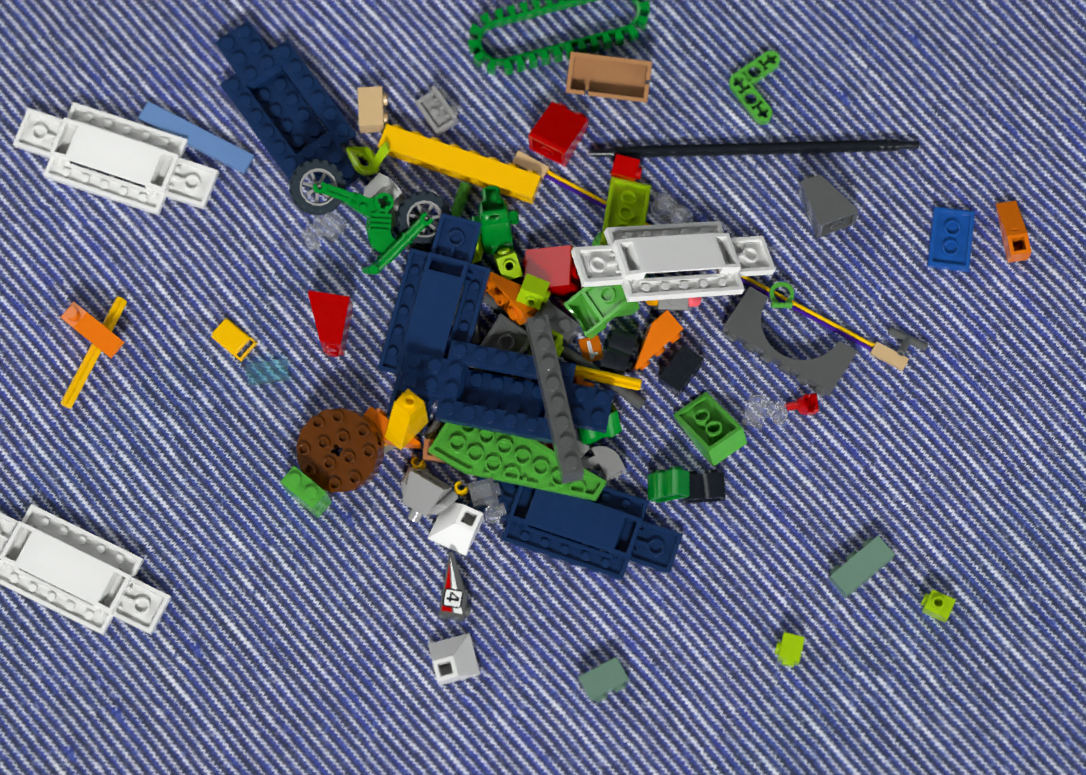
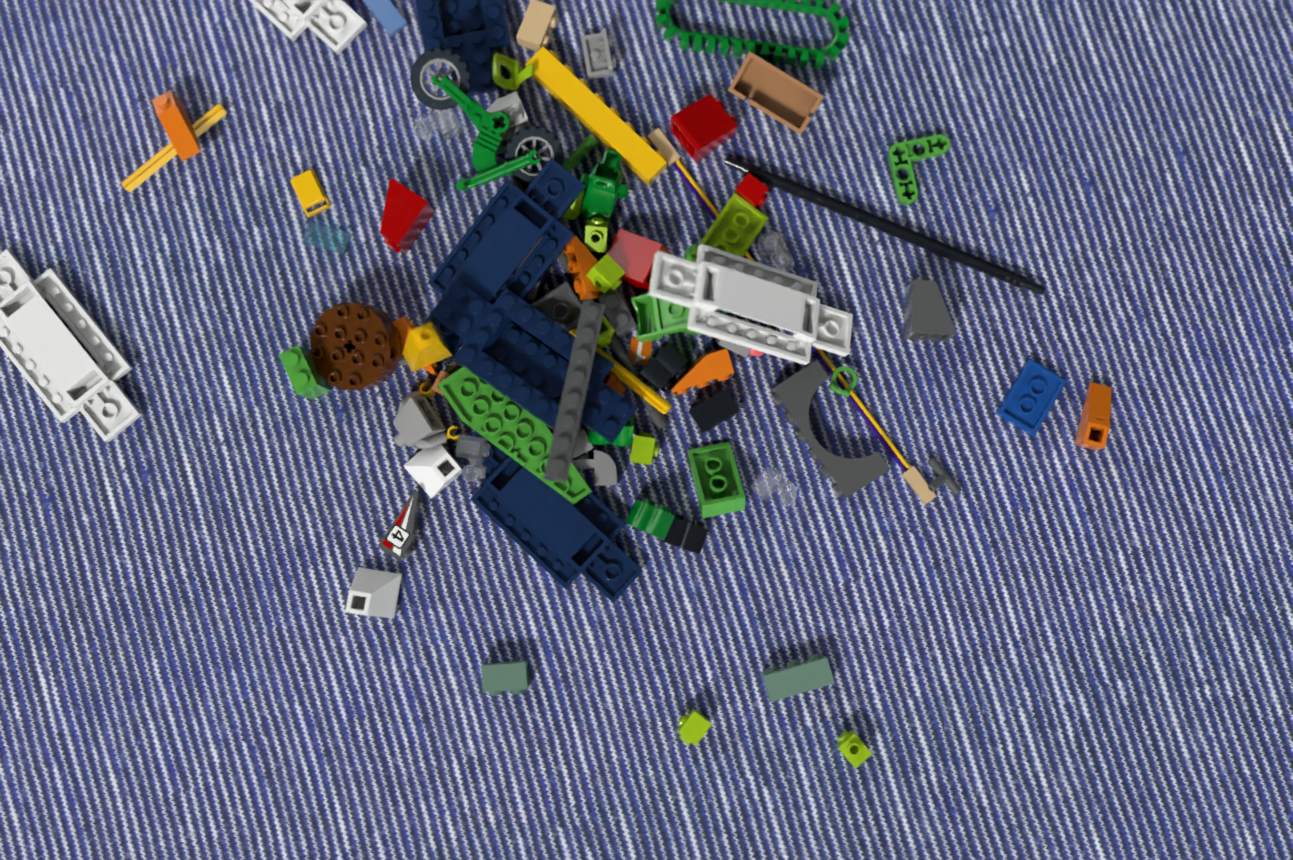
camera: 20 degrees right, 10 degrees up
red piece [786,393,819,415] -> none
none -> lime brick [630,432,659,466]

